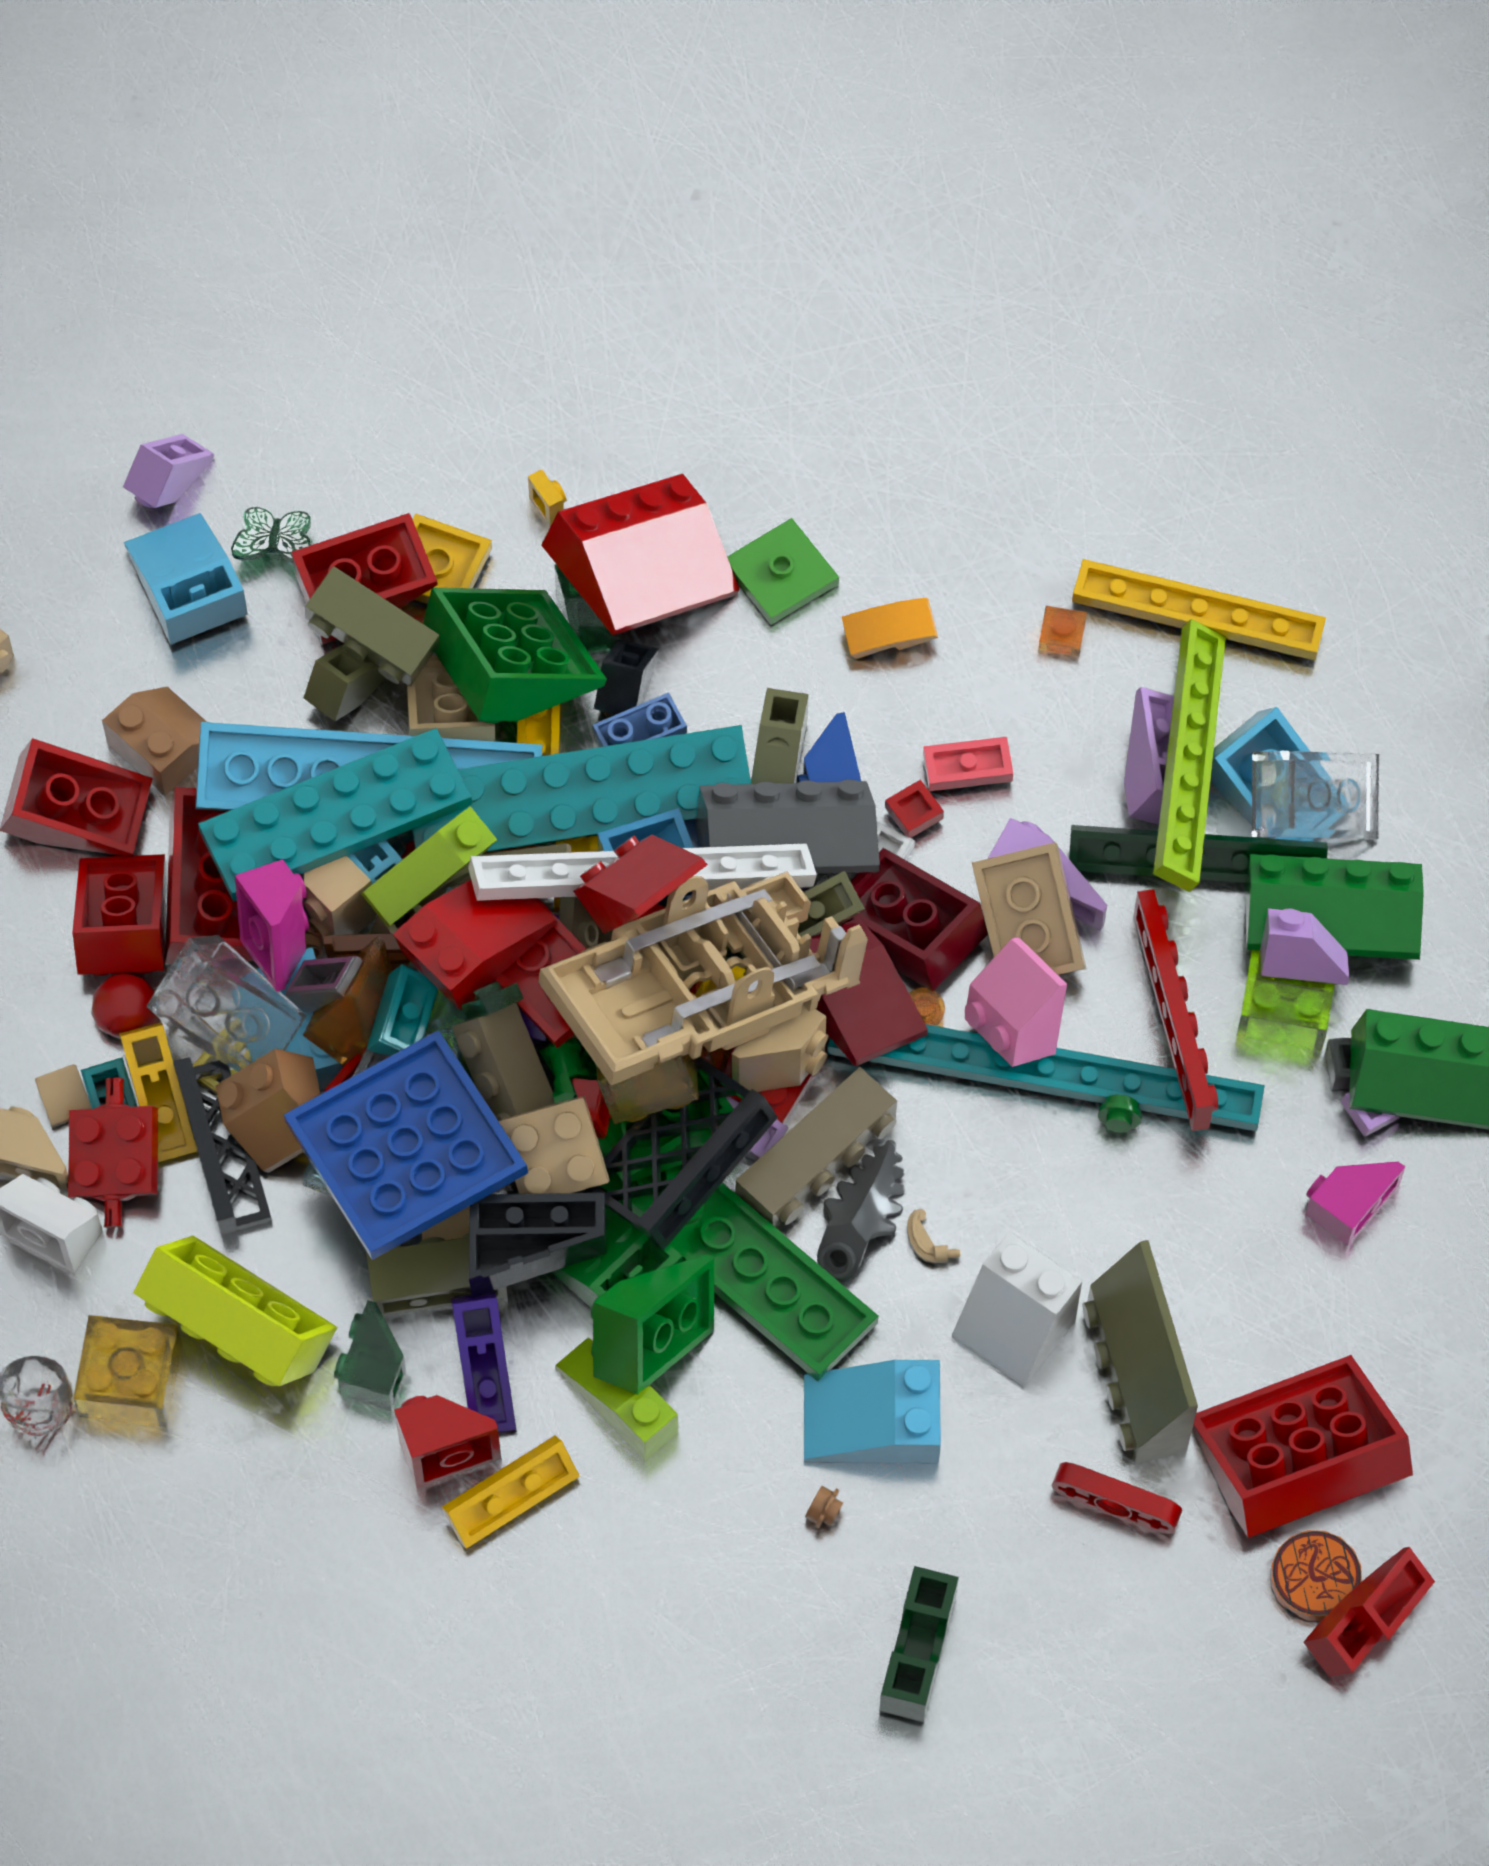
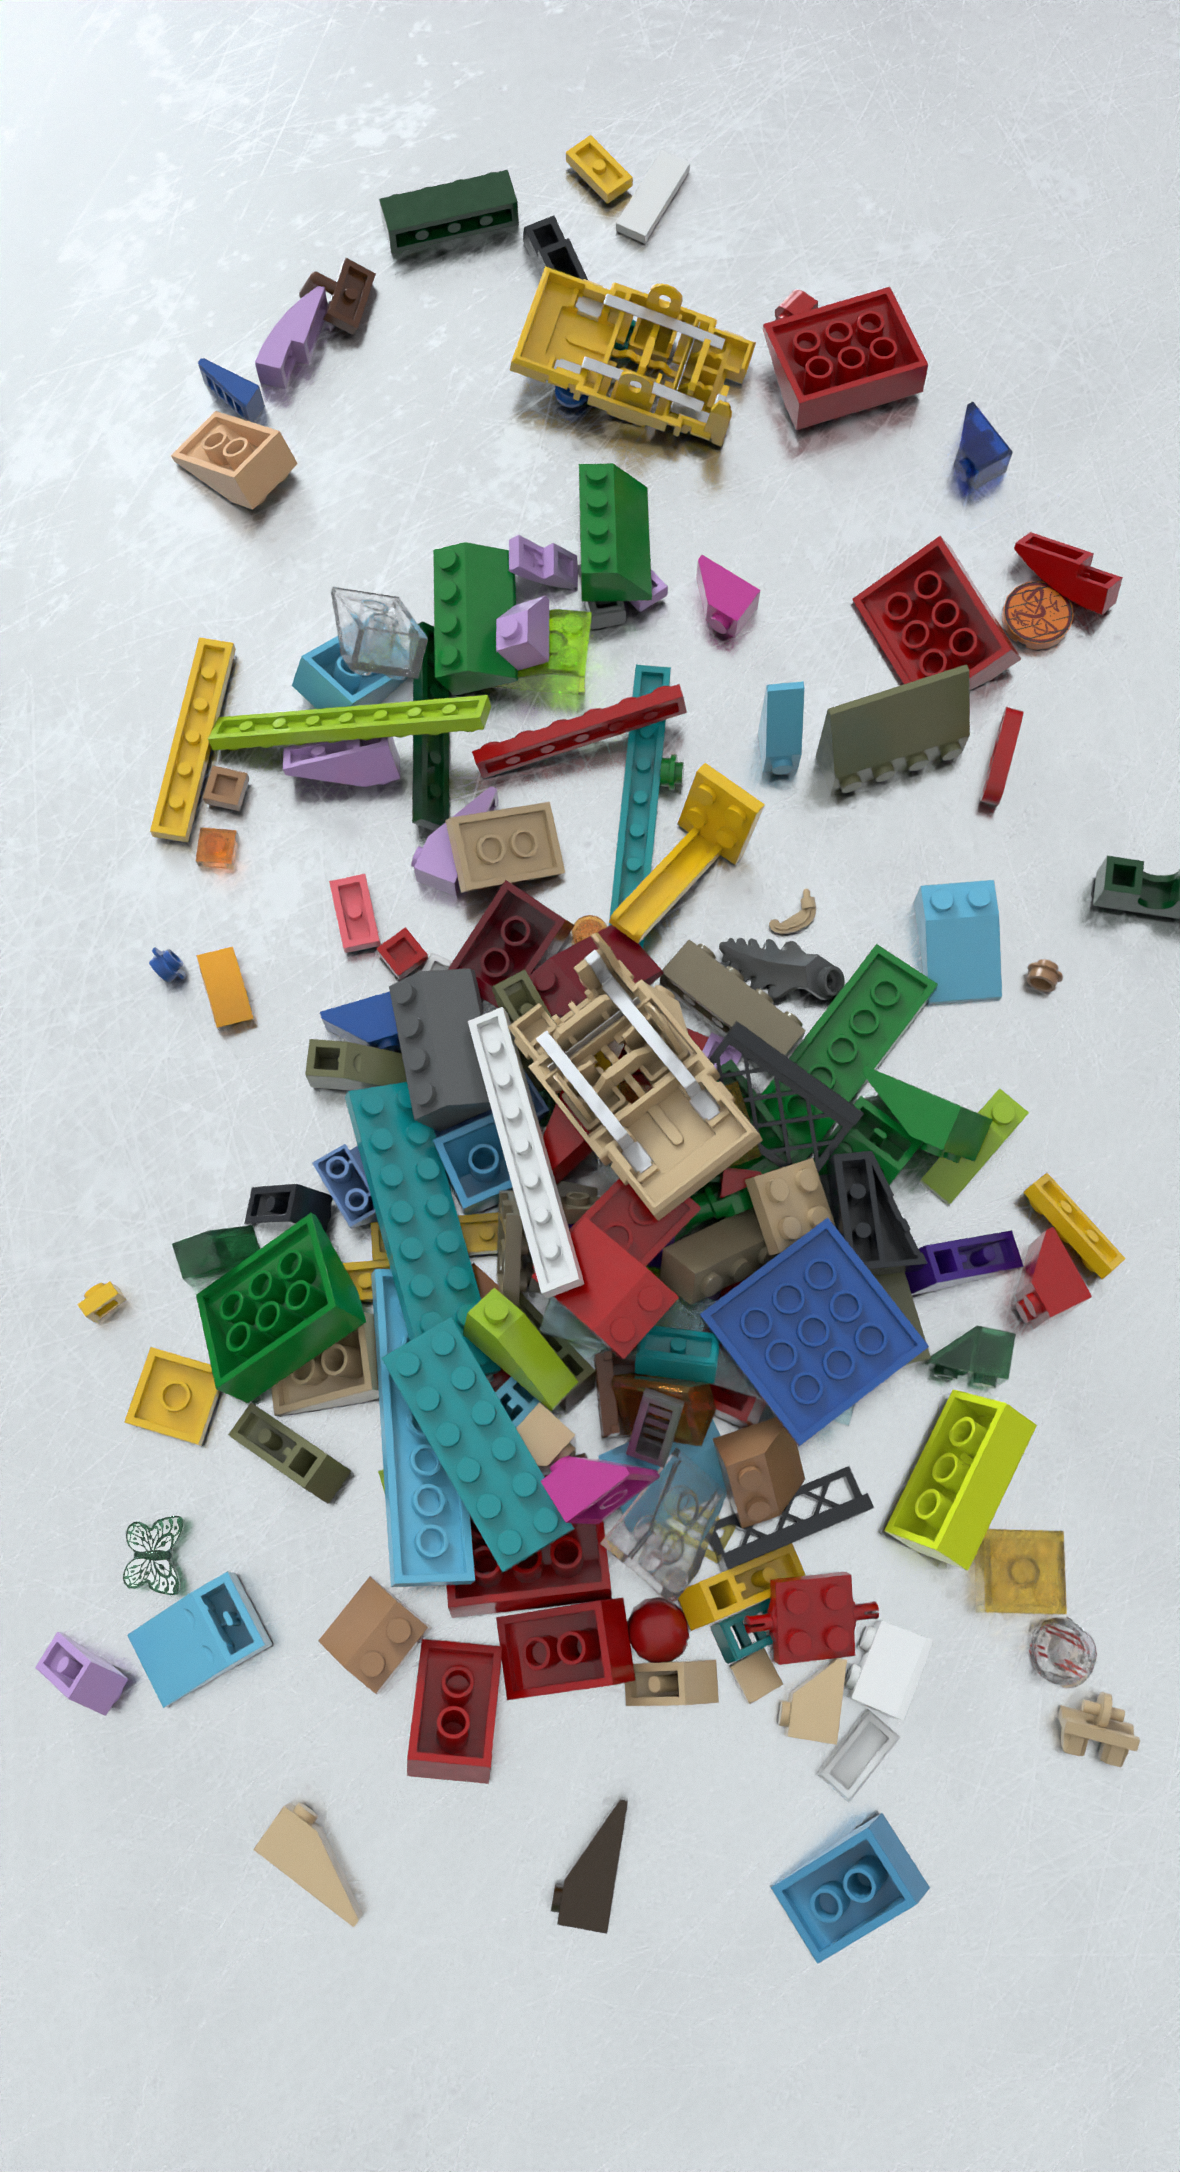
camera: 95 degrees left, 10 degrees up
red slope [291,513,438,645] -> none
olive brick [305,566,439,687] -> none
clear green plate [461,980,524,1020] -> none
slope [541,473,740,635] -> none
red slope [573,835,708,934] -> none
bright green plate [727,518,839,625] -> none
white slope [952,1231,1082,1387] -> none
bright pink slope [965,937,1067,1067] -> none
none -> blue plate [149,947,186,983]
none -> medium nougat plate [203,766,249,811]
none -> lavender slope [509,535,578,589]
none -> yellow bracket [609,763,765,944]
none -> tan slope [625,1660,719,1706]
none -> medium azure slope [758,681,805,775]

